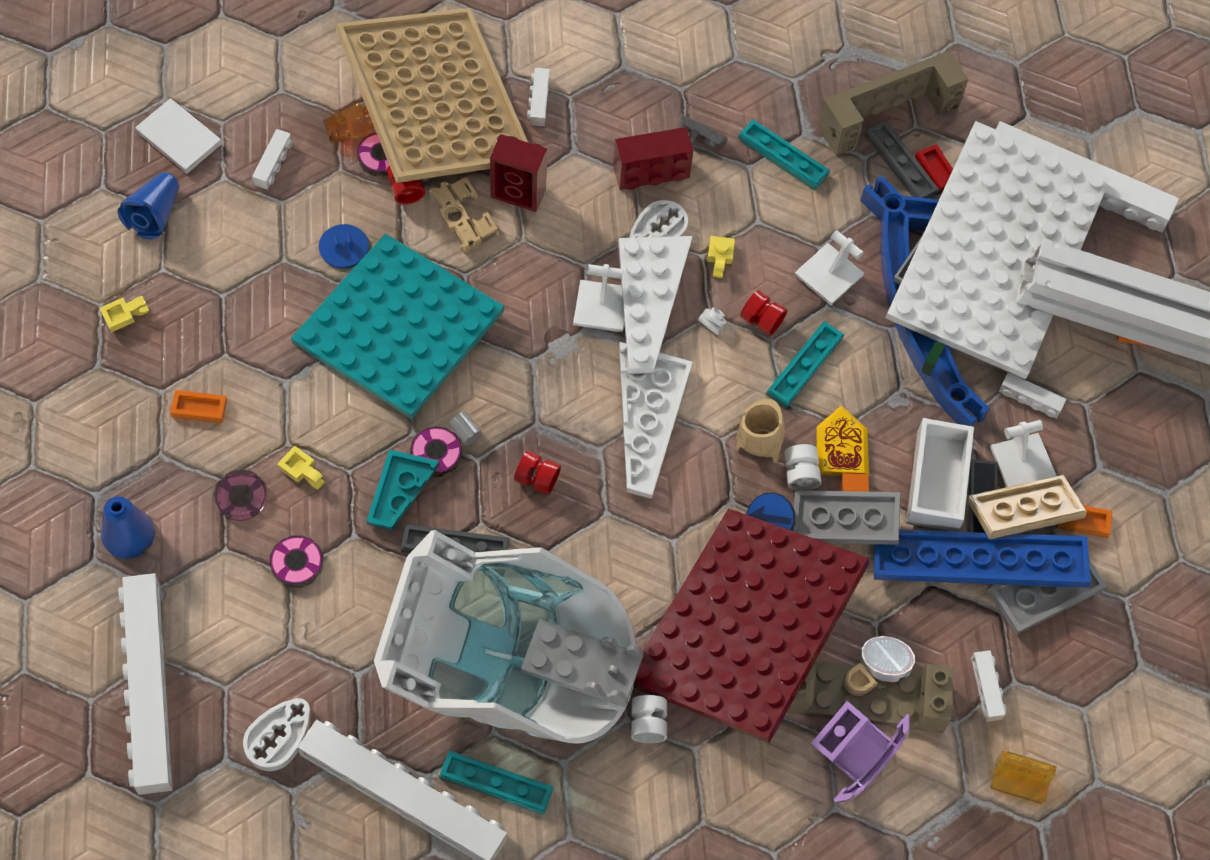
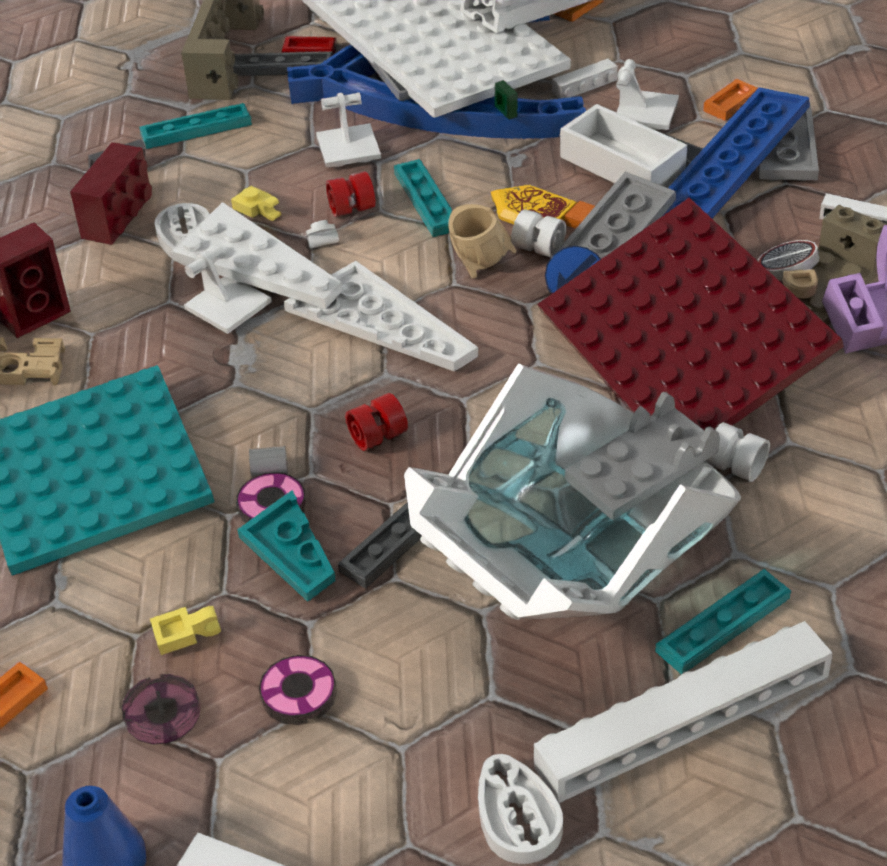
camera: 50 degrees left, 20 degrees down
tan plate [968,475,1087,539] -> none

